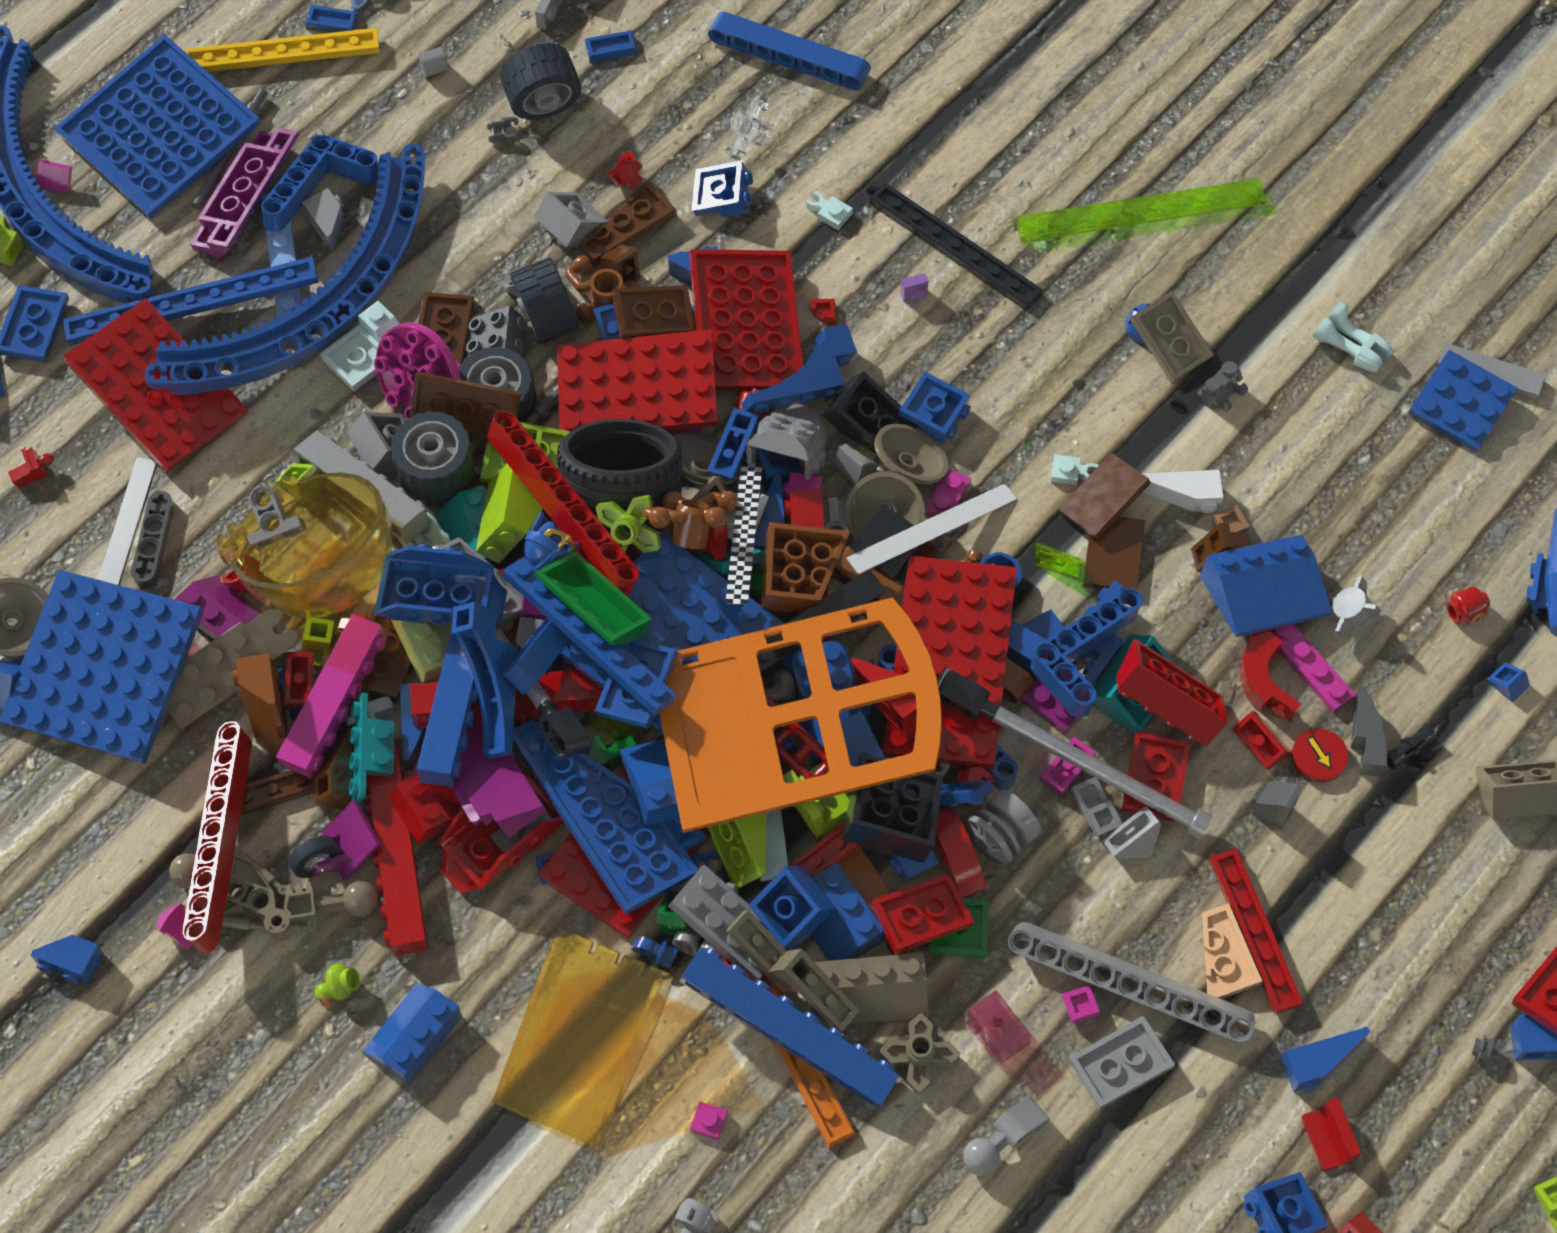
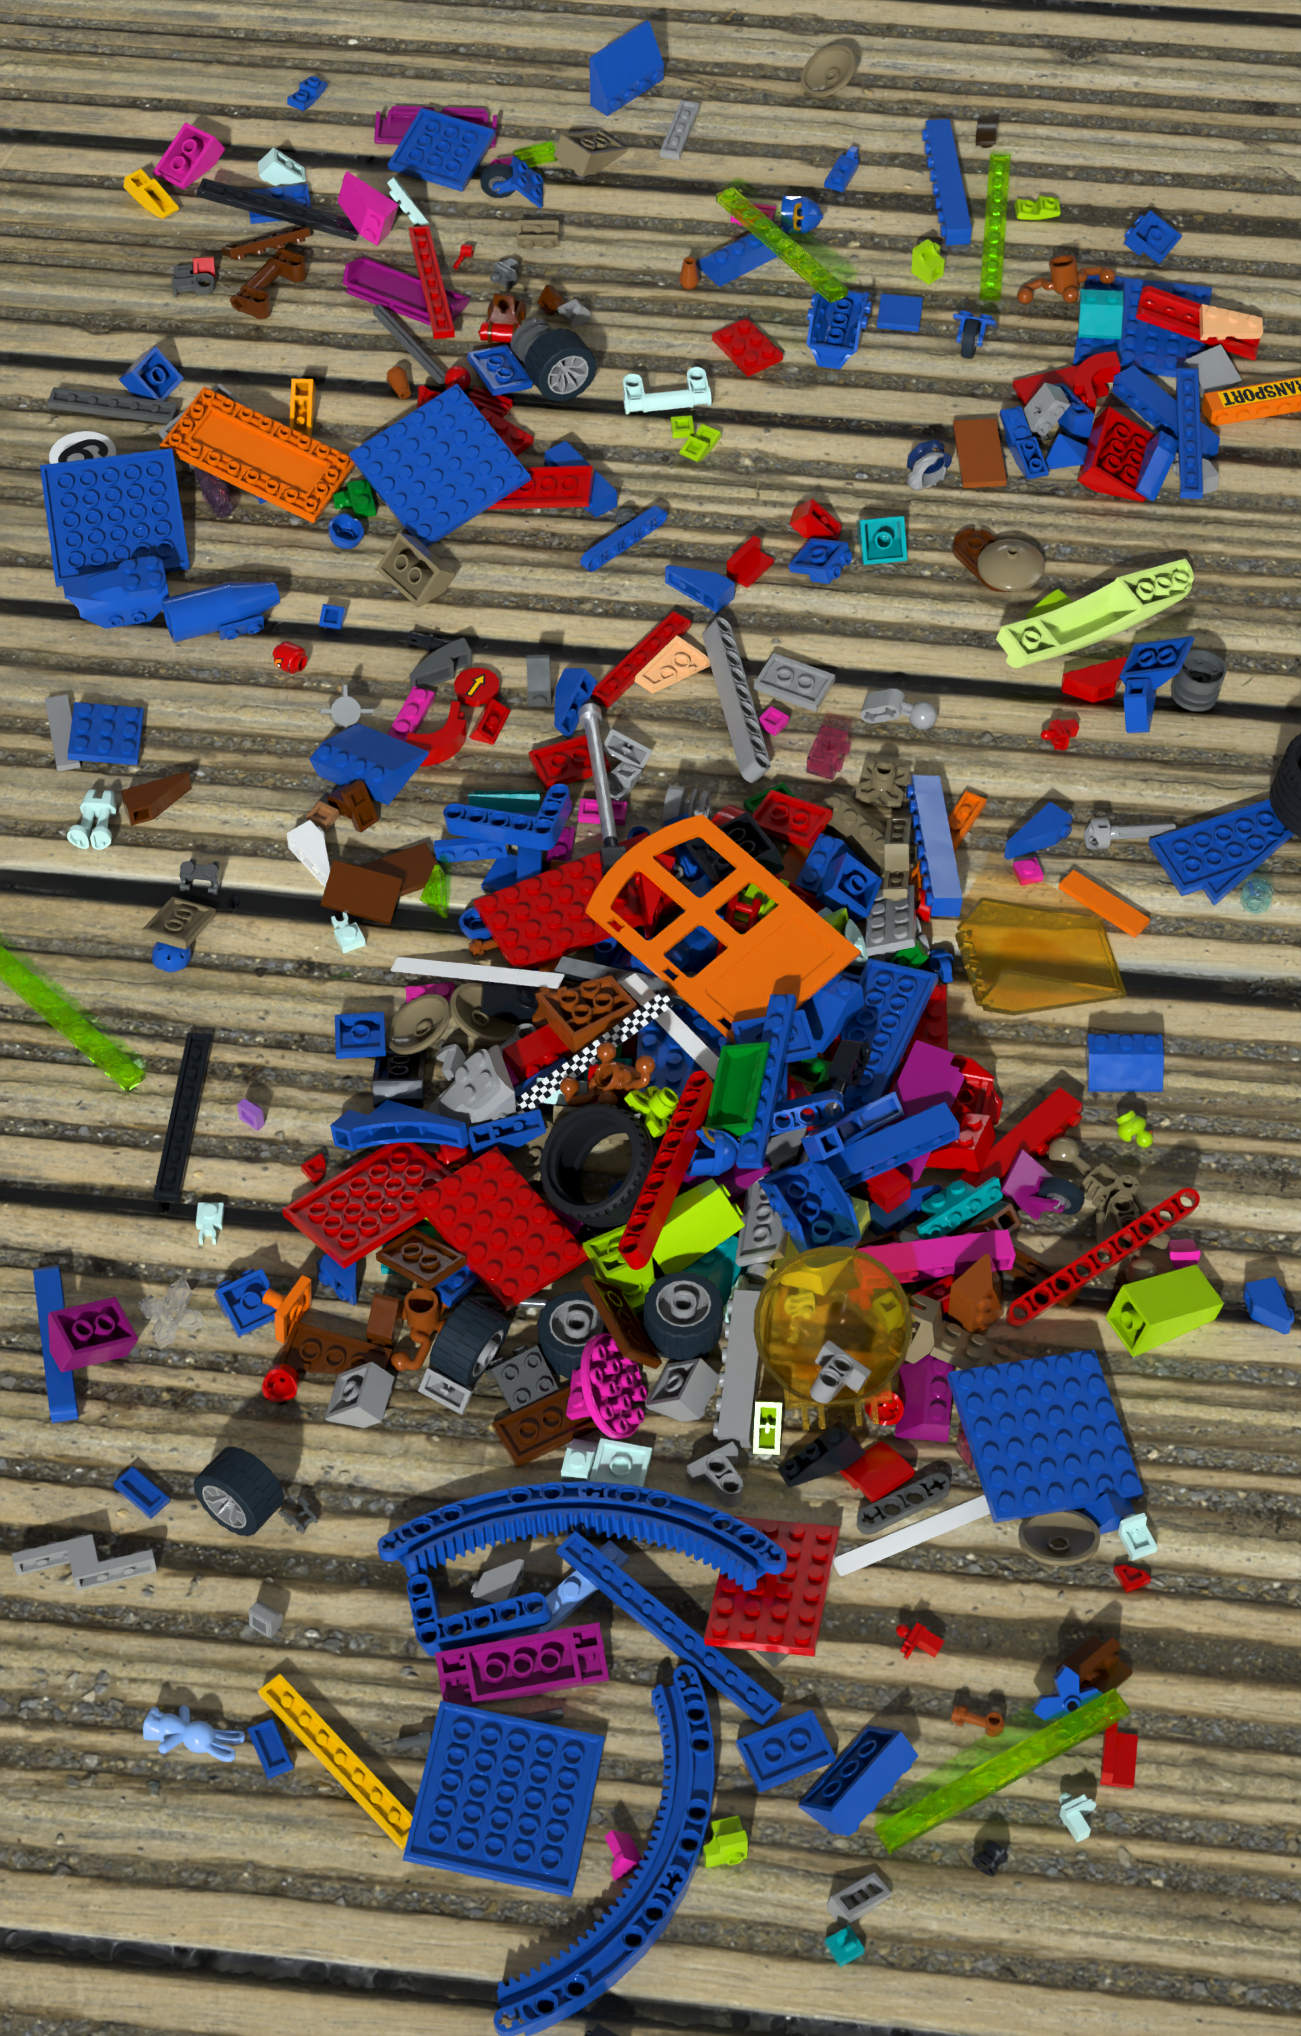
camera: 125 degrees left, 10 degrees down
red slope [1116,639,1228,746] -> none
none -> magenta slope [48,1297,139,1373]
none -> reddish brown slope [121,771,192,826]
none -> orange tile [262,1275,312,1344]
none -> blue slope [554,668,598,739]
none -> blue beam [580,505,667,572]
none -> white sticker [620,974,719,1081]
none -> light grey tile [687,1441,743,1507]
none -> black slope [778,1420,866,1488]
none -> red slope [839,1441,915,1503]
none -> light aqua plate [844,919,869,968]
none -> blue slope [1004,802,1072,860]
none -> orange tile [1058,870,1150,938]
none -> lime slope [1105,1265,1224,1357]

